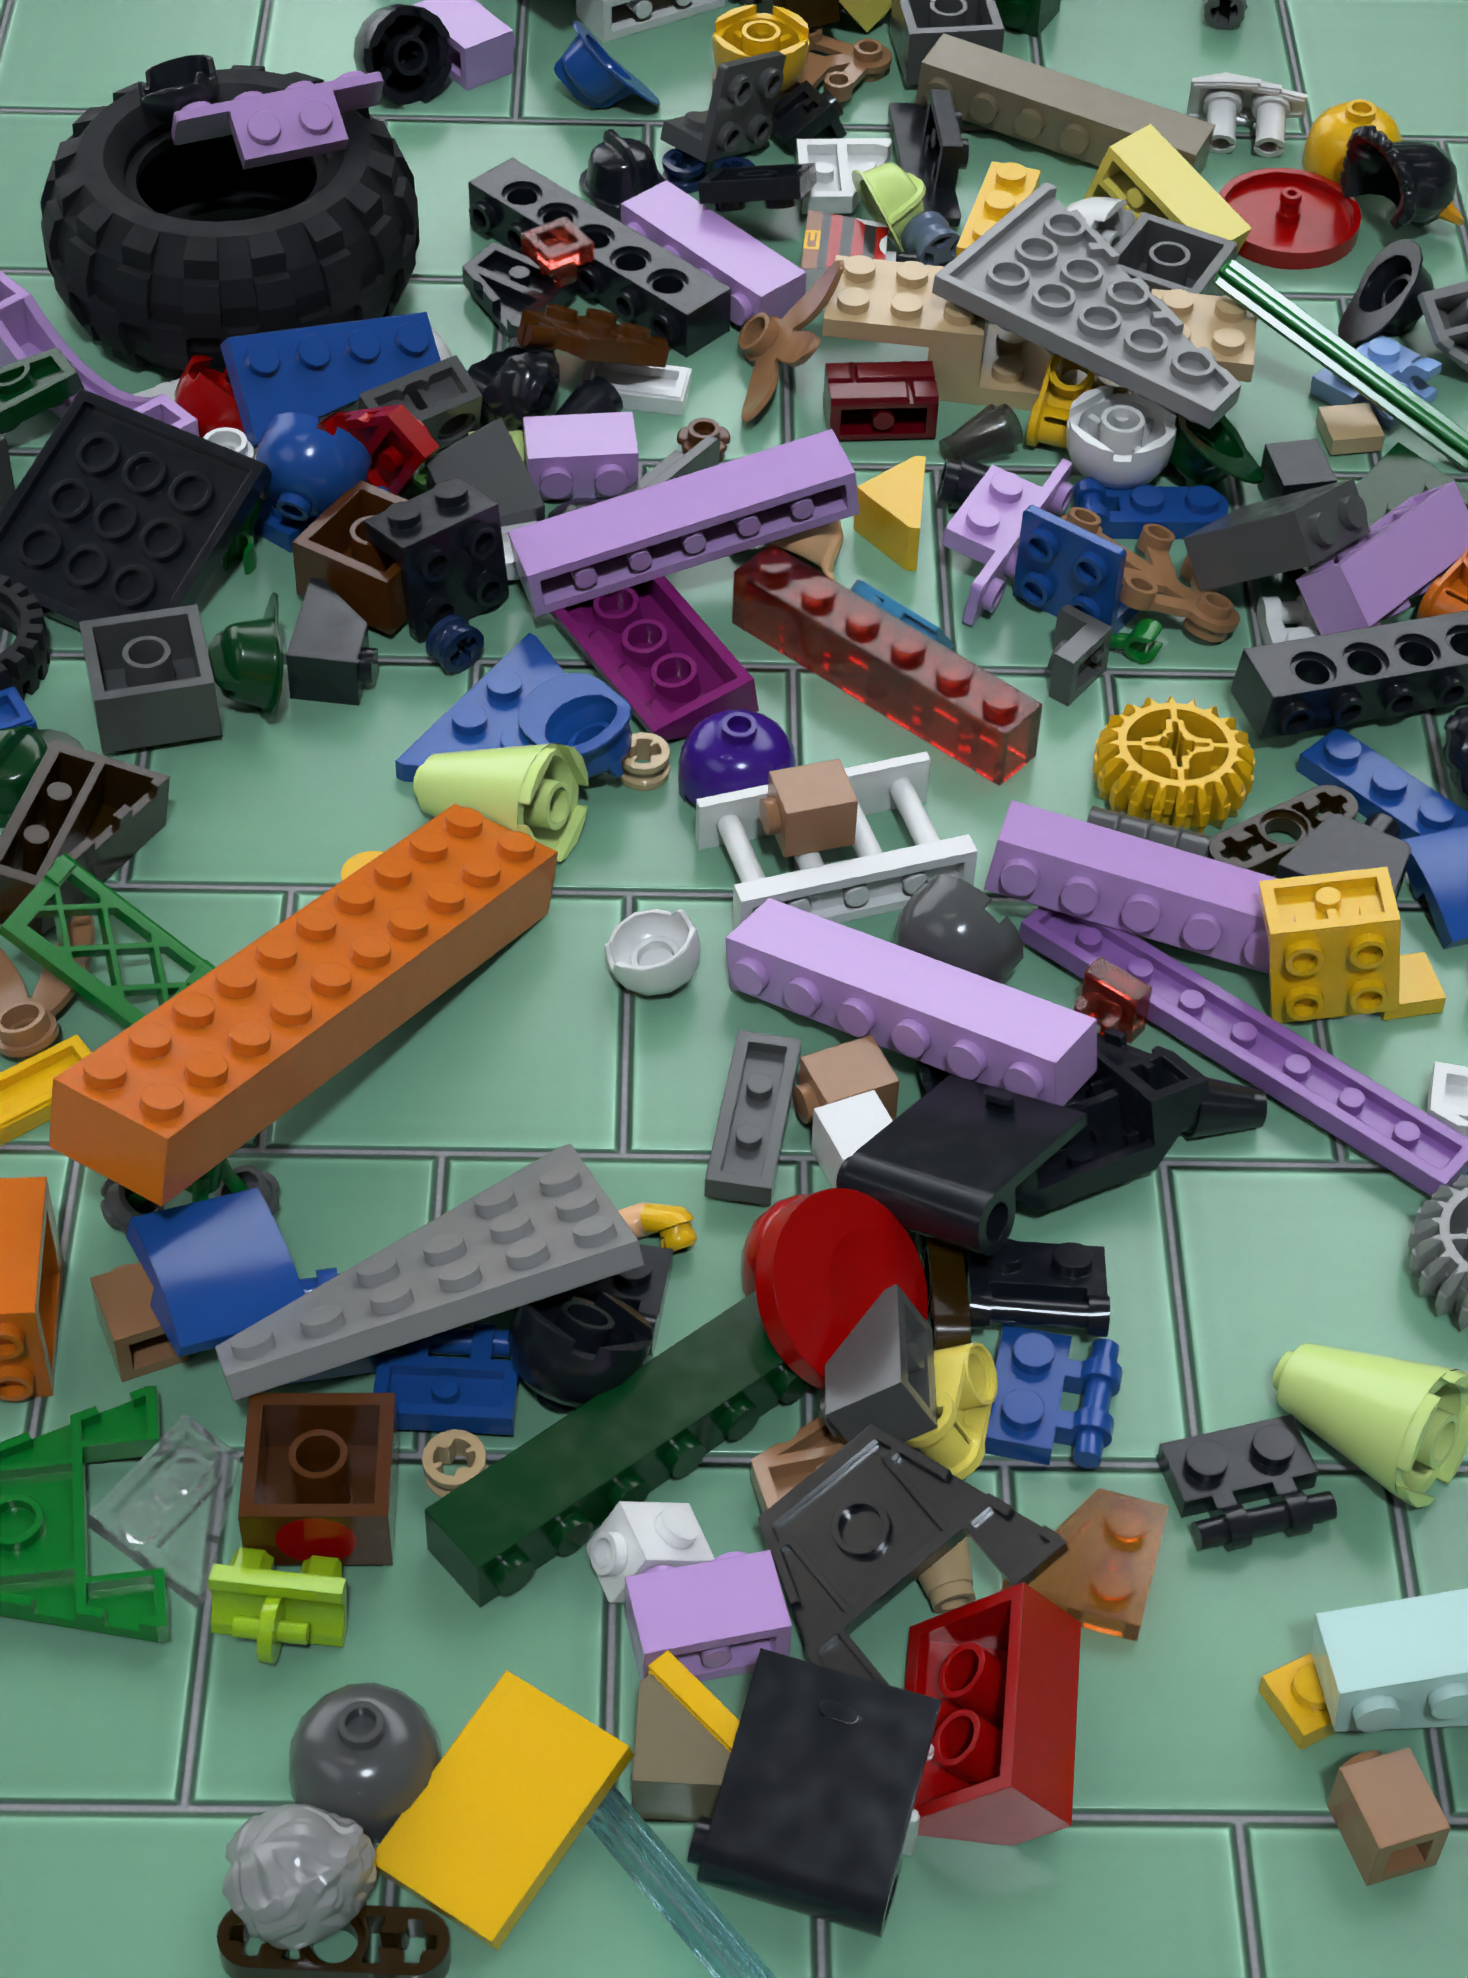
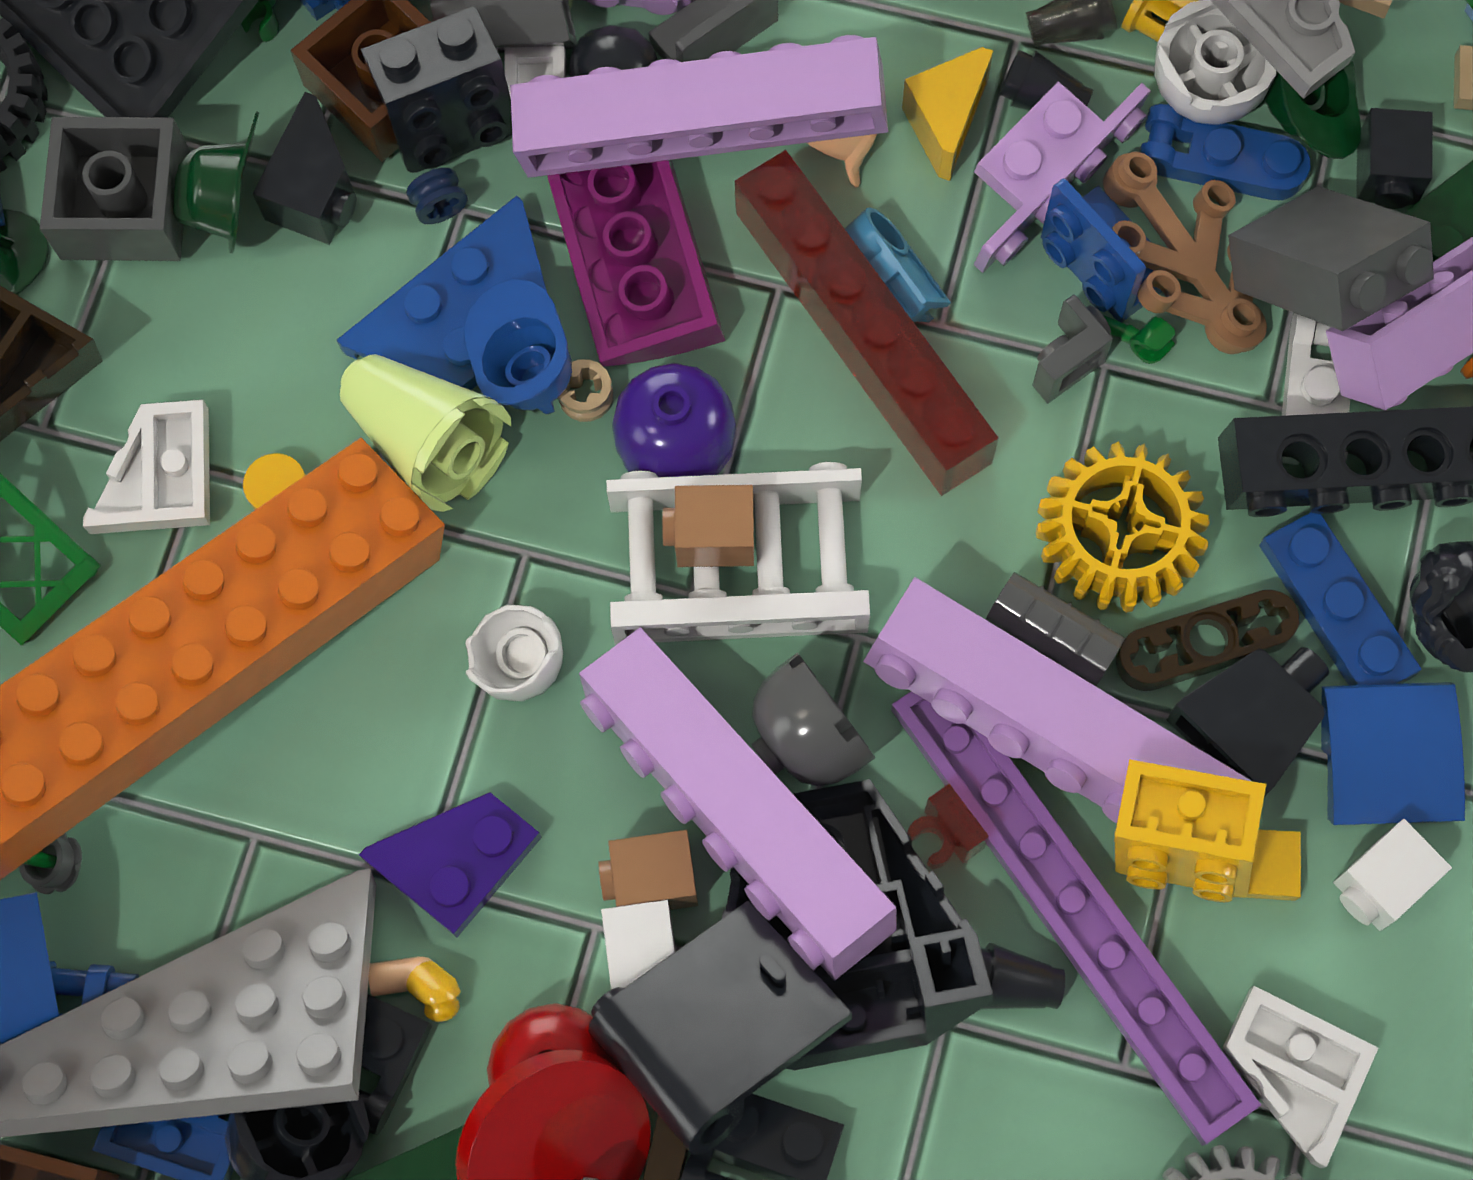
camera: 20 degrees right, 25 degrees up
dark grey plate [705,1030,802,1206] -> none
none -> white wing [83,400,210,534]
none -> dark purple wing [359,792,542,938]

